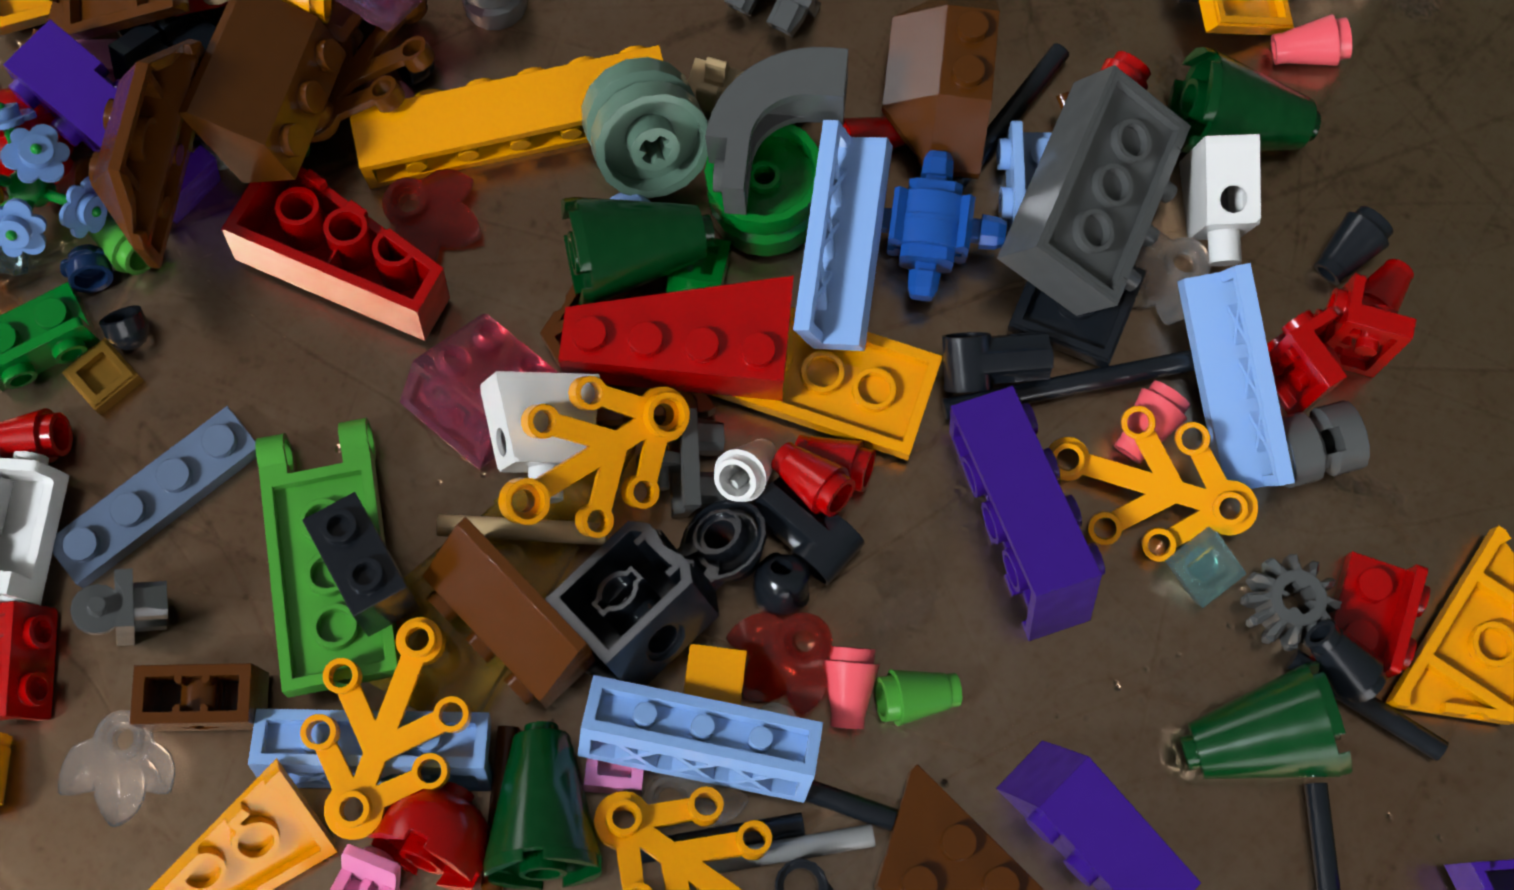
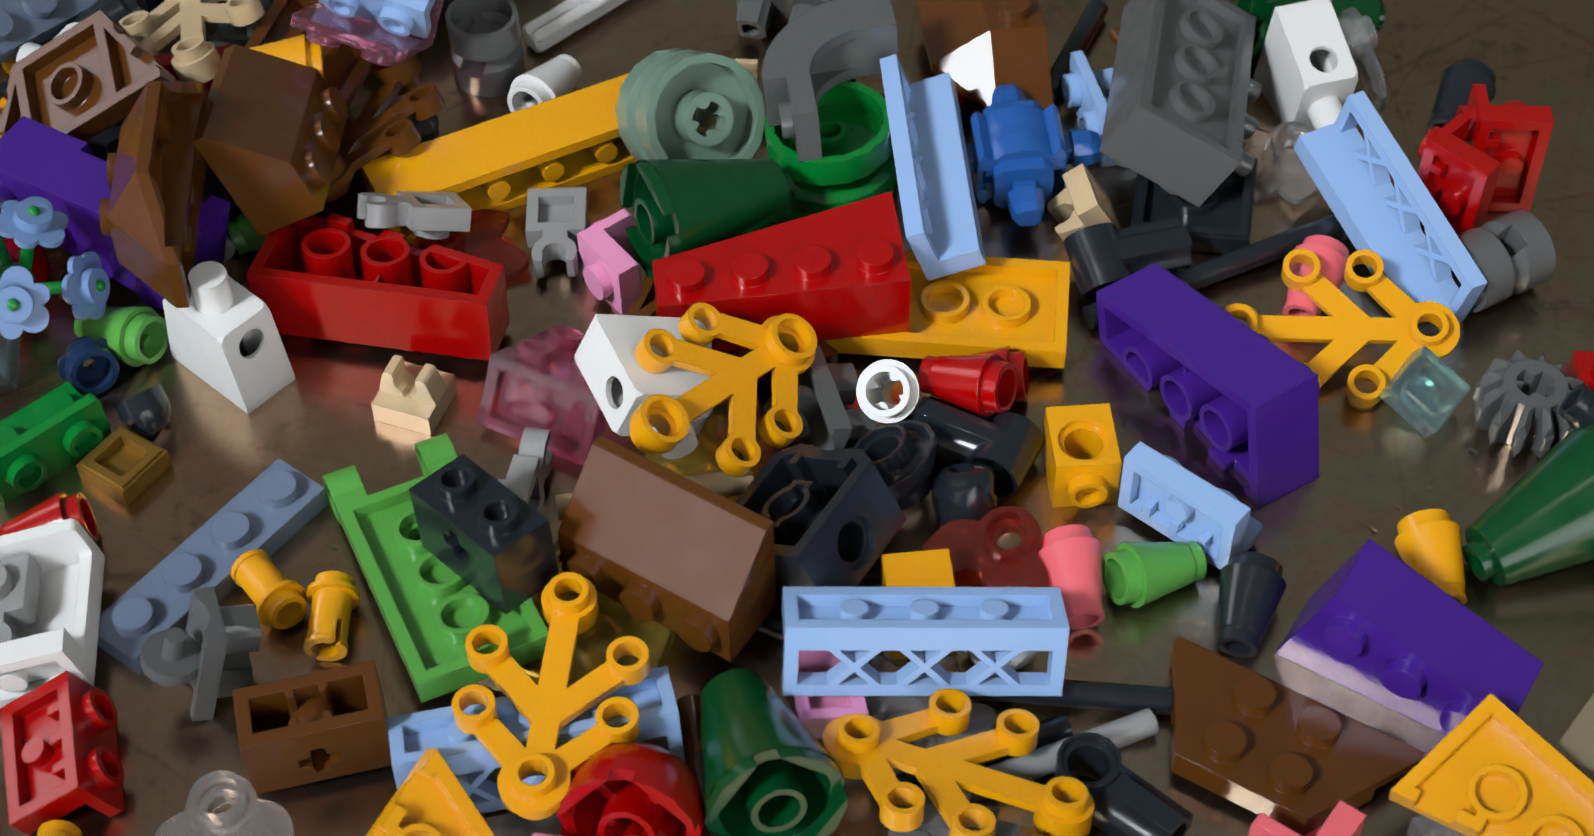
camera: 10 degrees left, 25 degrees down
none -> white torso [162,261,295,415]
none -> light orange pin [230,549,307,630]
none -> light orange pin [303,571,360,662]
none -> light grey plate [357,191,472,239]
none -> tan tile [371,355,457,436]
none -> light grey plate [497,427,554,513]
none -> white cone [507,54,582,113]
none -> light grey plate [525,187,588,278]
none -> bright pink bracket [577,209,641,315]
none -> light orange brick [1042,403,1122,508]
none -> tan tile [1047,163,1121,241]
none -> light blue bracket [1118,441,1263,570]
none -> black cone [1217,552,1287,658]
none -> clear plate [1338,7,1387,114]
none -> light orange cone [1394,509,1467,605]

